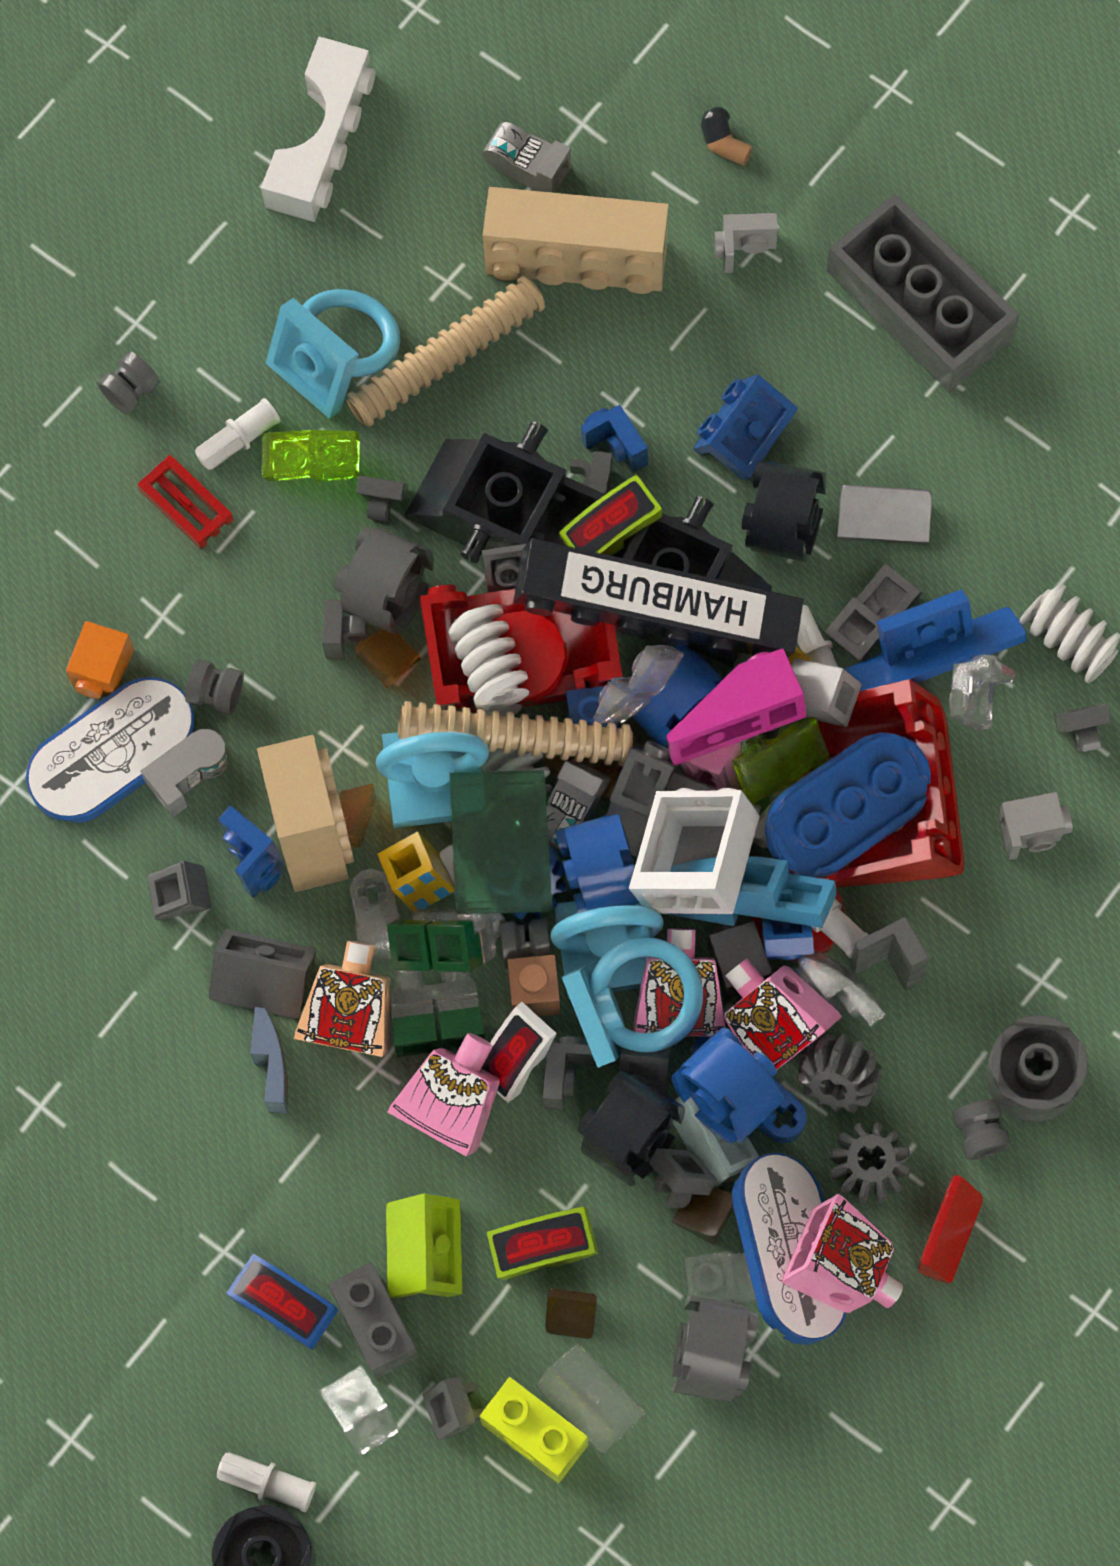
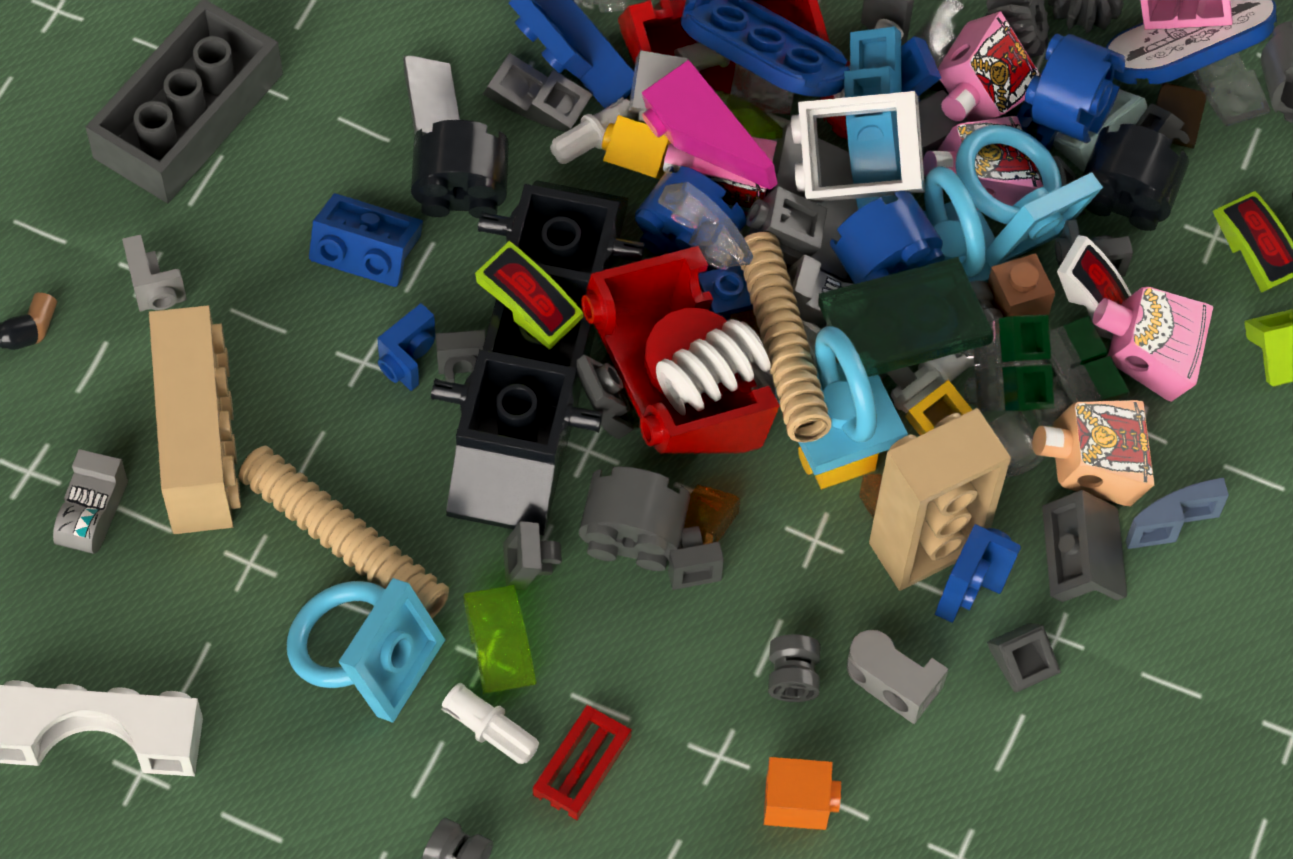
camera: 110 degrees left, 10 degrees down
white tile [26,677,195,823] -> none
black brick [513,538,804,658] -> none

